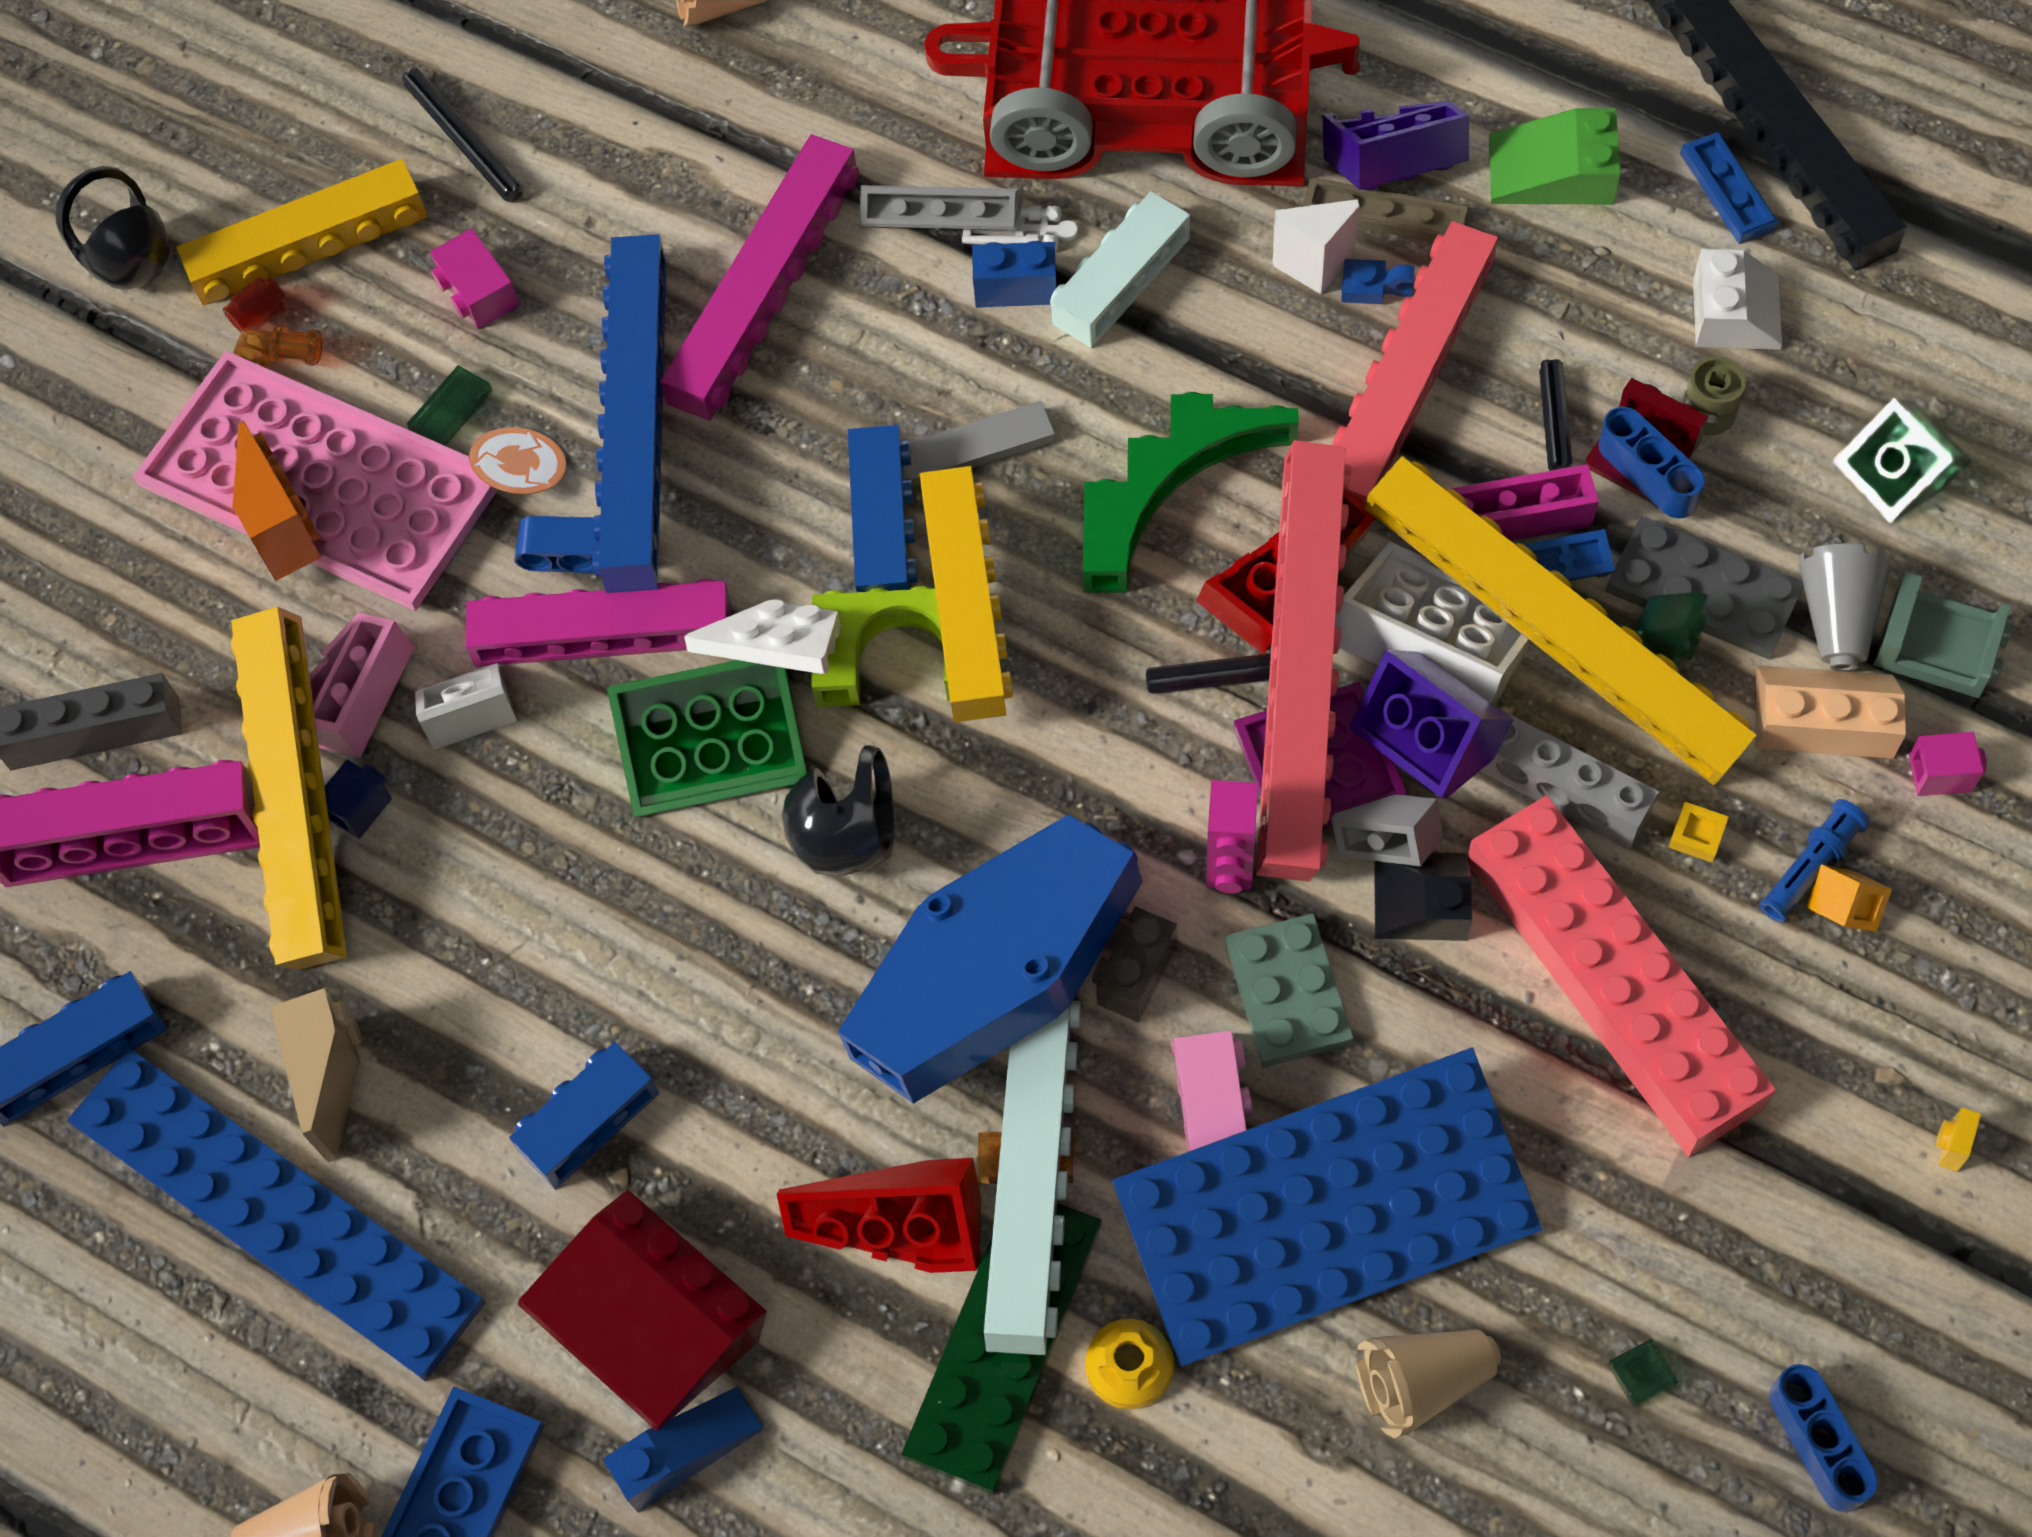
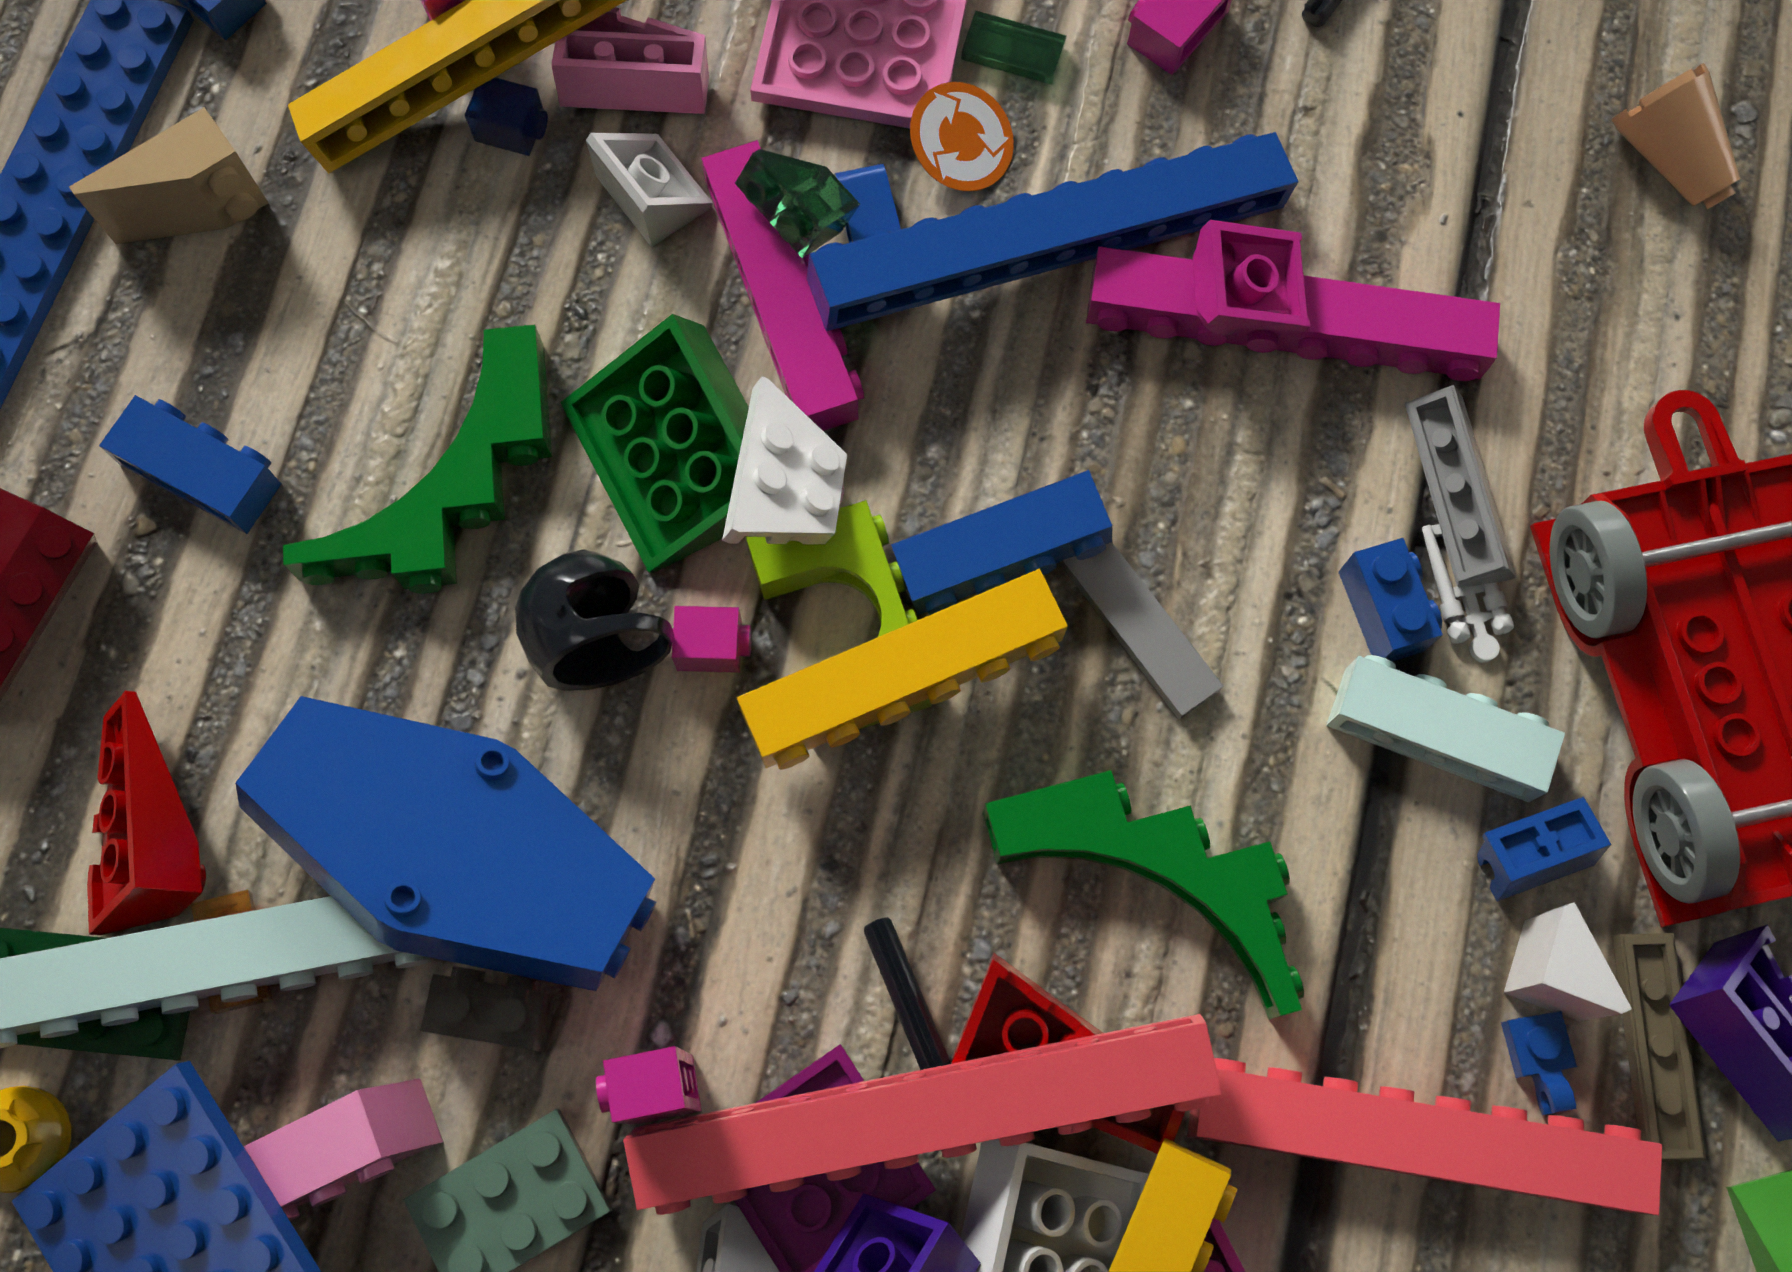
camera: 65 degrees right, 10 degrees up
none -> green arch [283,324,552,594]
none -> dark pink brick [672,606,751,673]
none -> clear green slope [735,149,860,258]
none -> dark pink slope [1193,220,1311,335]
none -> blue hinge [1477,796,1612,901]

